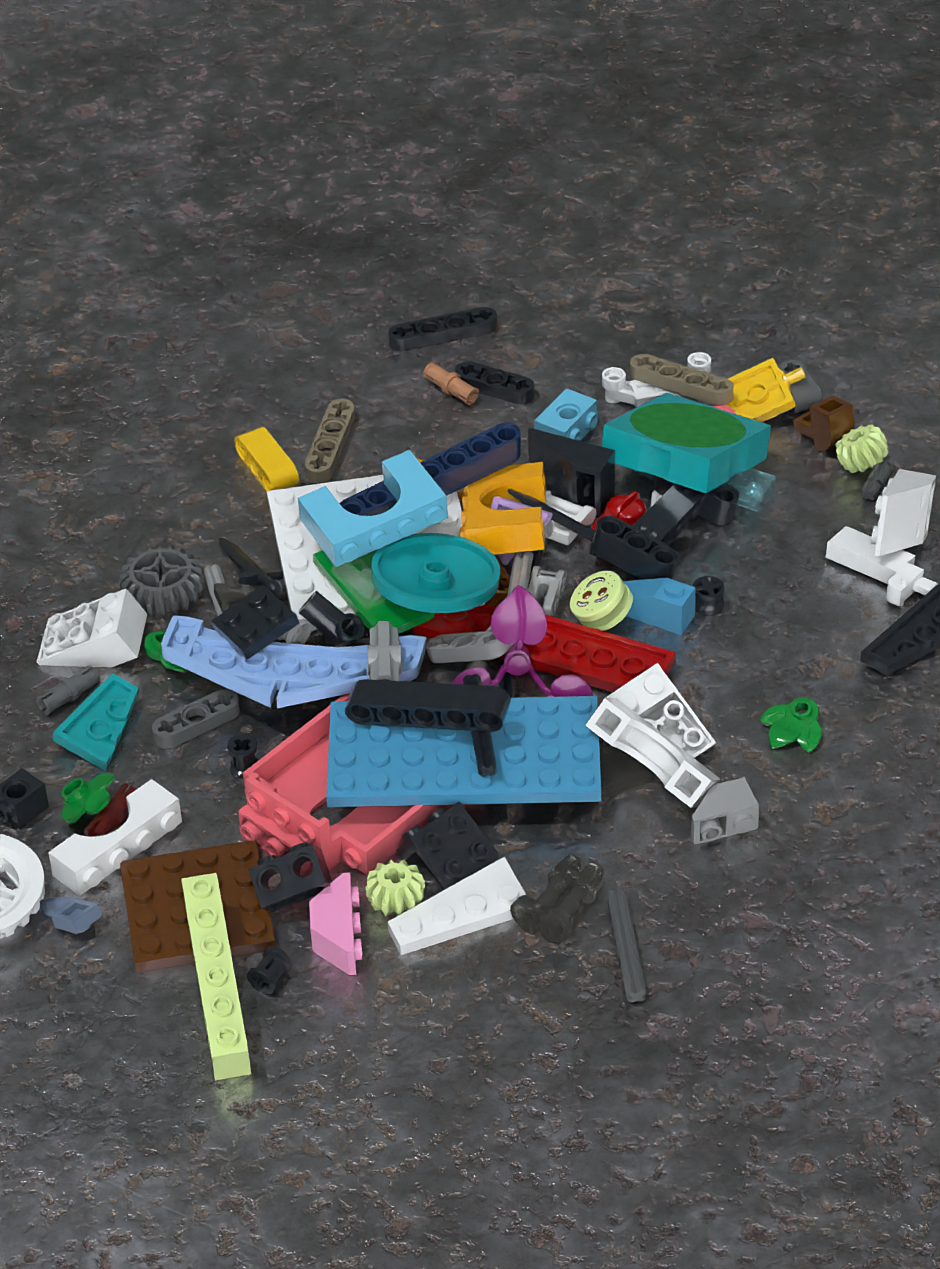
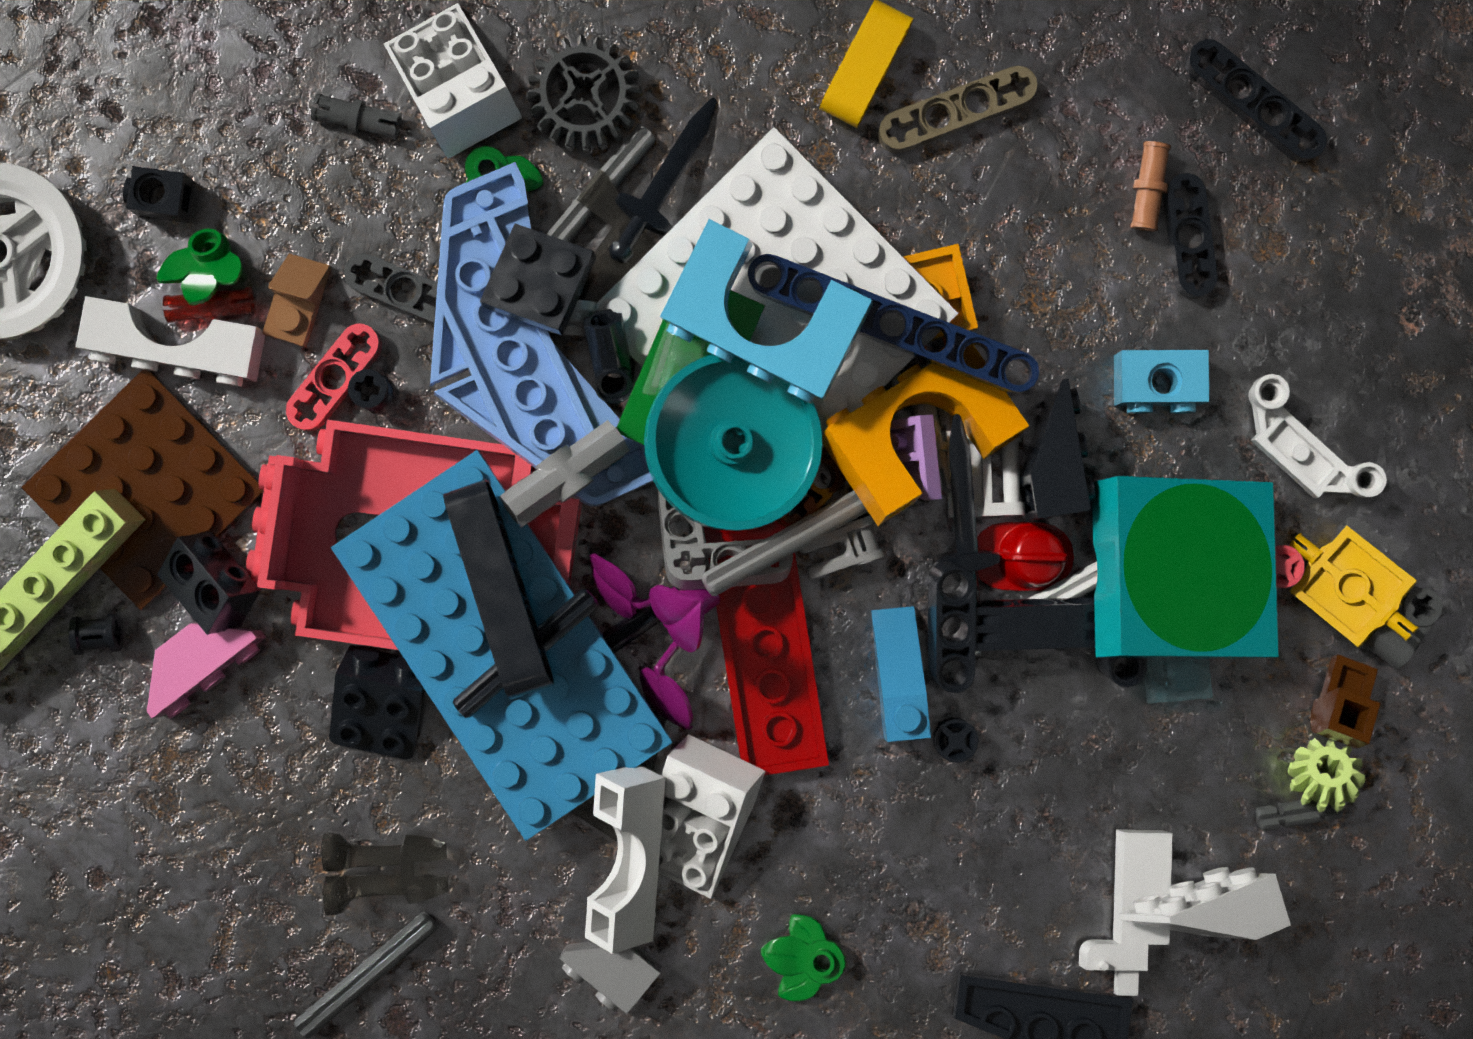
camera: 50 degrees right, 45 degrees up
sand blue plate [40,897,103,934] -> none
teal wing [53,673,139,771] -> none
yellowish green gear [365,859,425,917] -> none
white wing [388,857,531,955] -> none
yellowish green head [570,571,633,631] -> none
dark tan beam [630,354,733,405] -> none
none -> medium nougat slope [262,253,331,348]
none -> coral beam [286,324,382,431]

